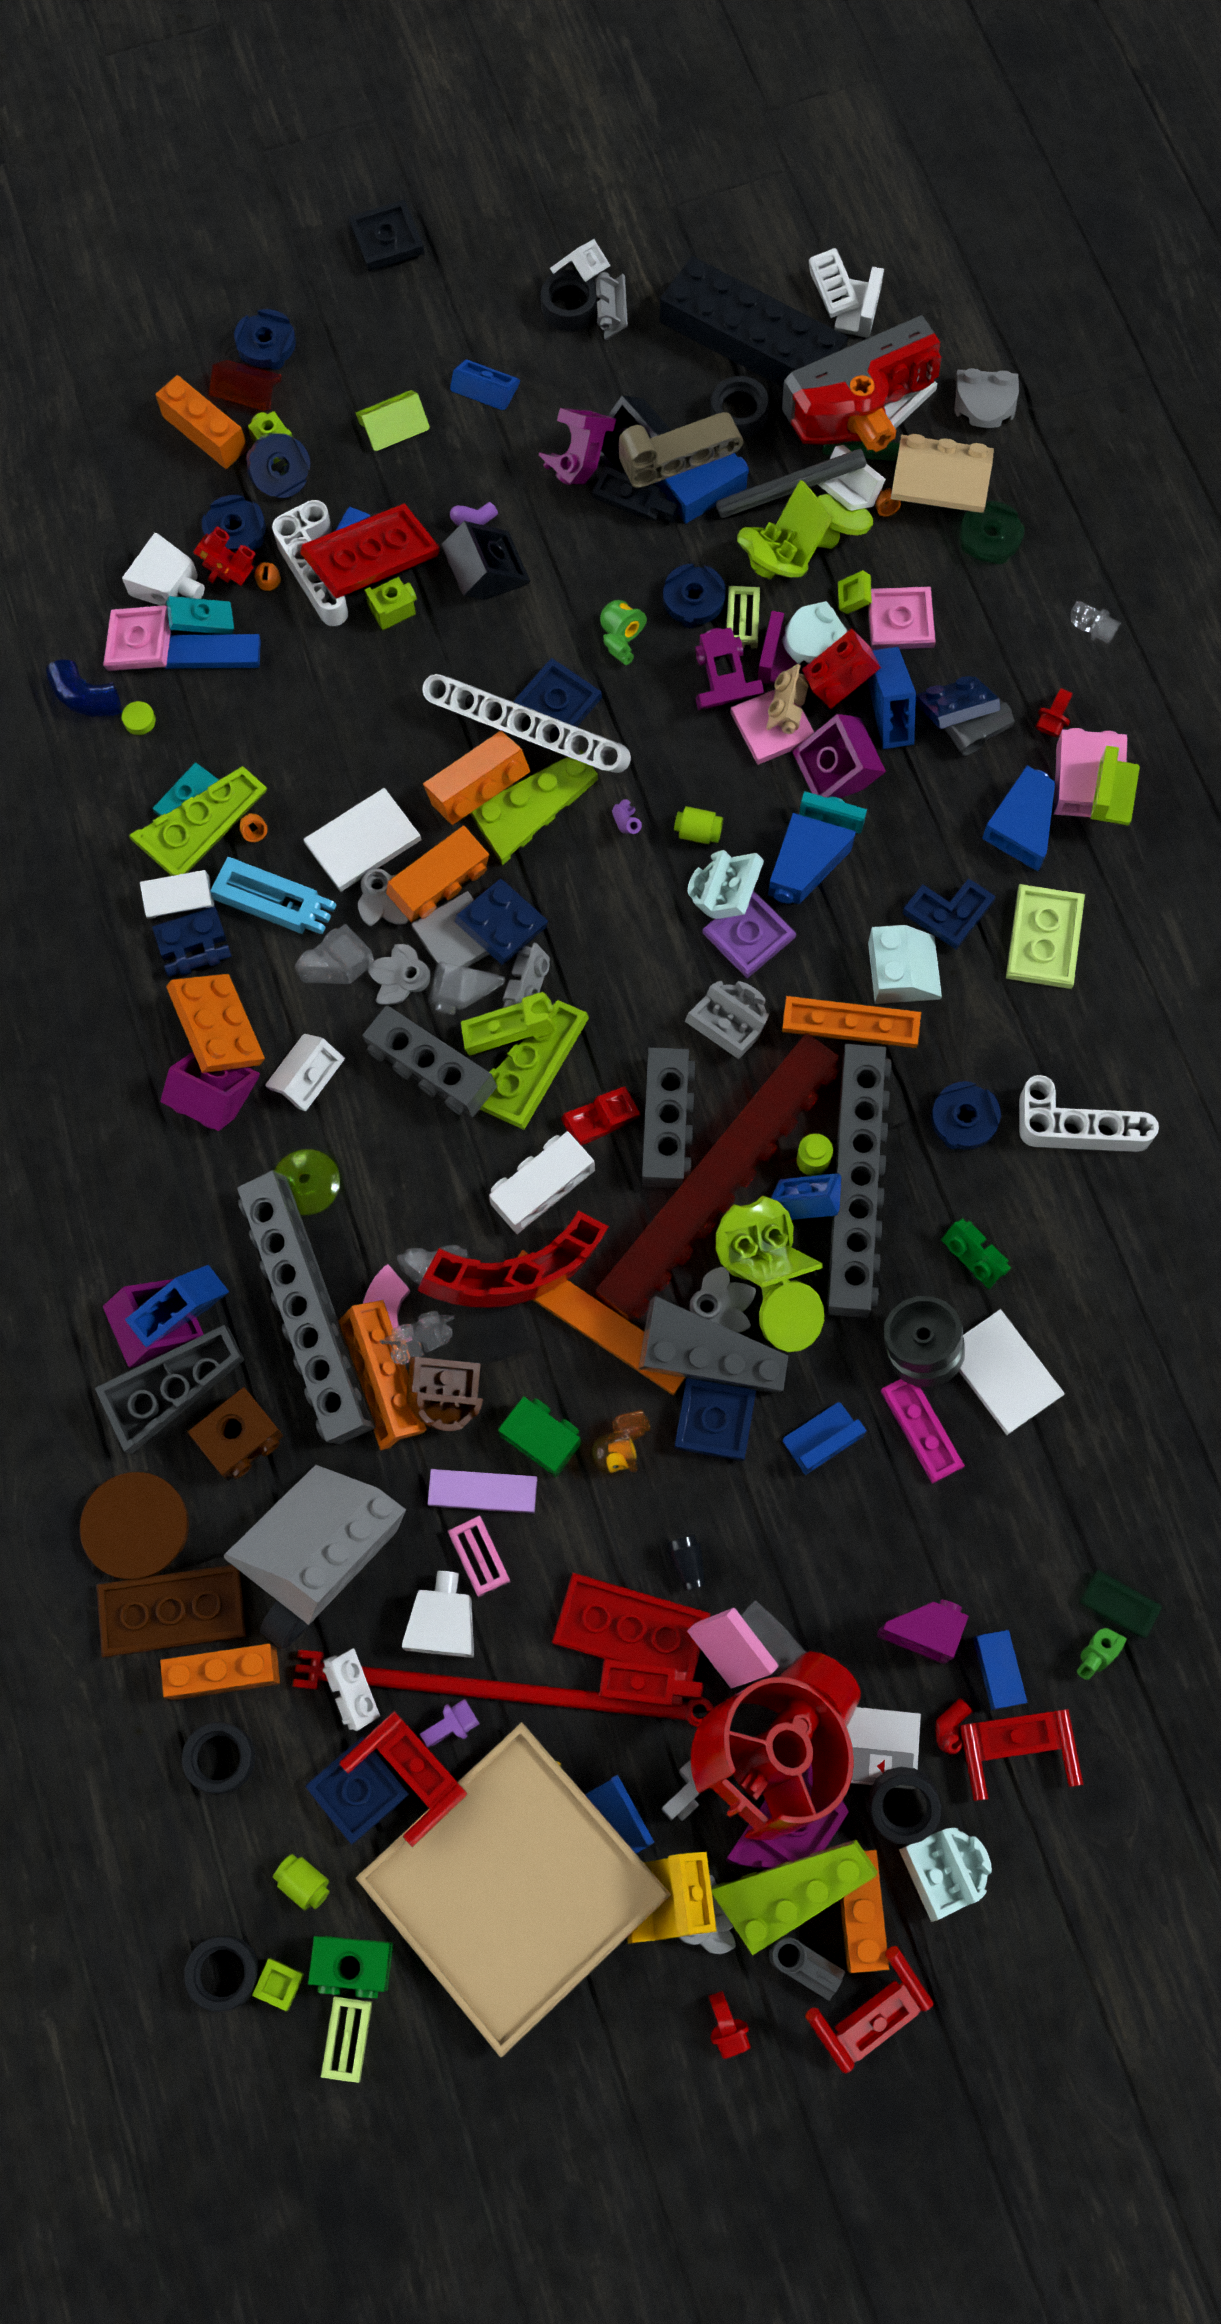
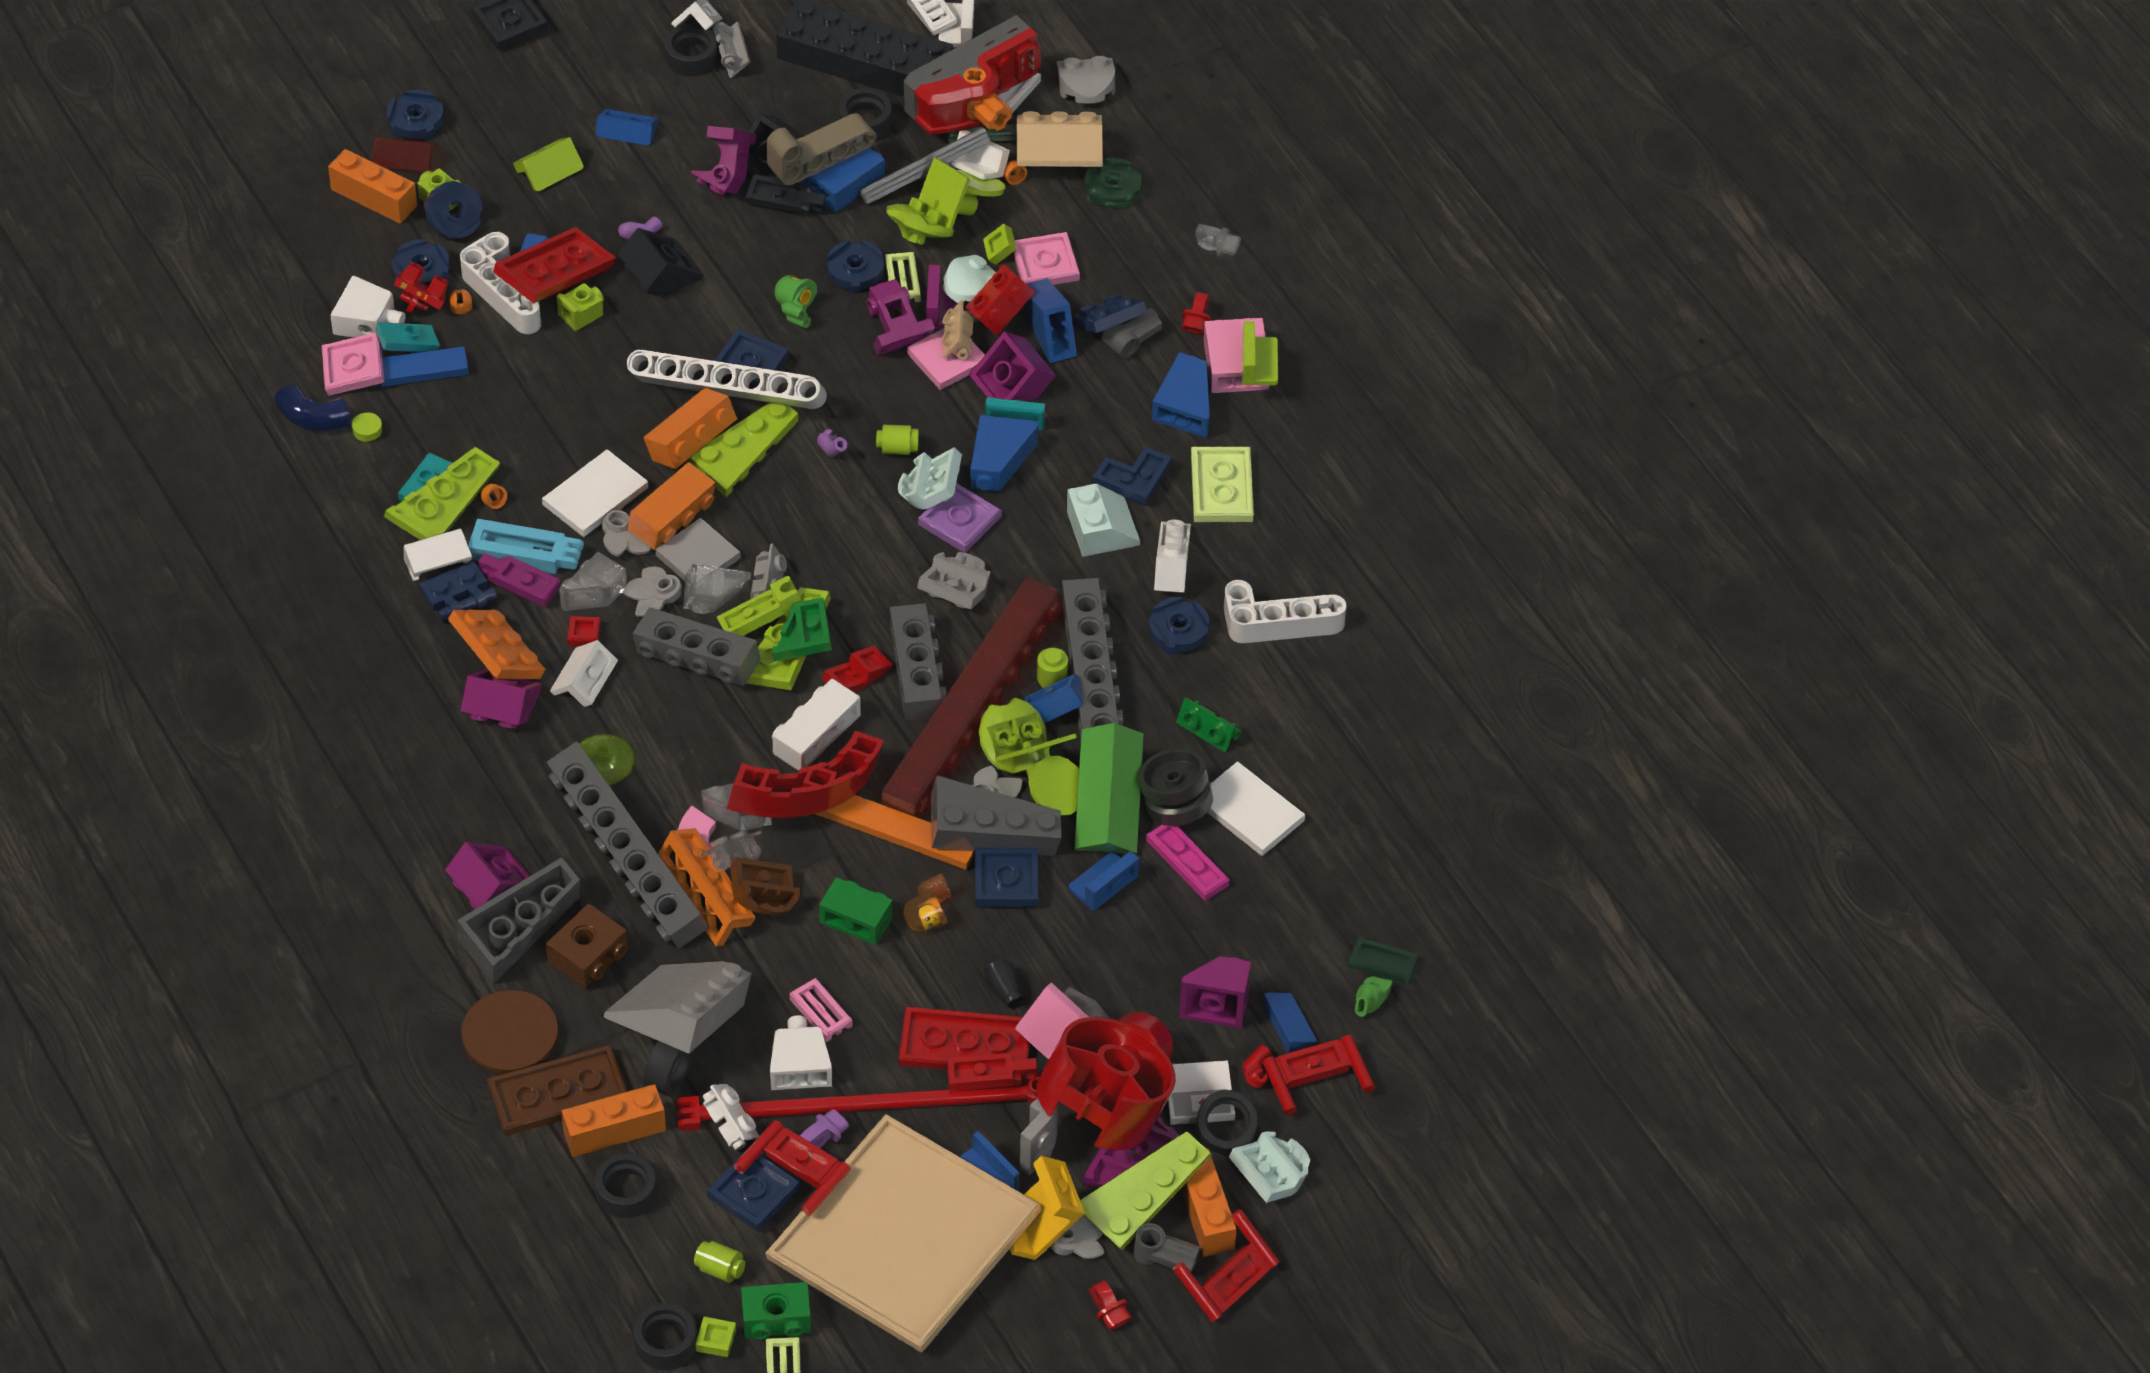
camera: 15 degrees left, 20 degrees down
blue slope [125,1265,229,1348] -> none
lavender tile [428,1469,537,1514] -> none
dark blue plate [454,879,548,965] -> none
orange fence [782,996,921,1048] -> none
none -> magenta hinge [478,553,561,607]
none -> red tile [567,616,601,647]
none -> green wing [772,598,832,661]
none -> bright green slope [1074,723,1144,855]
none -> white slope [1154,520,1191,592]

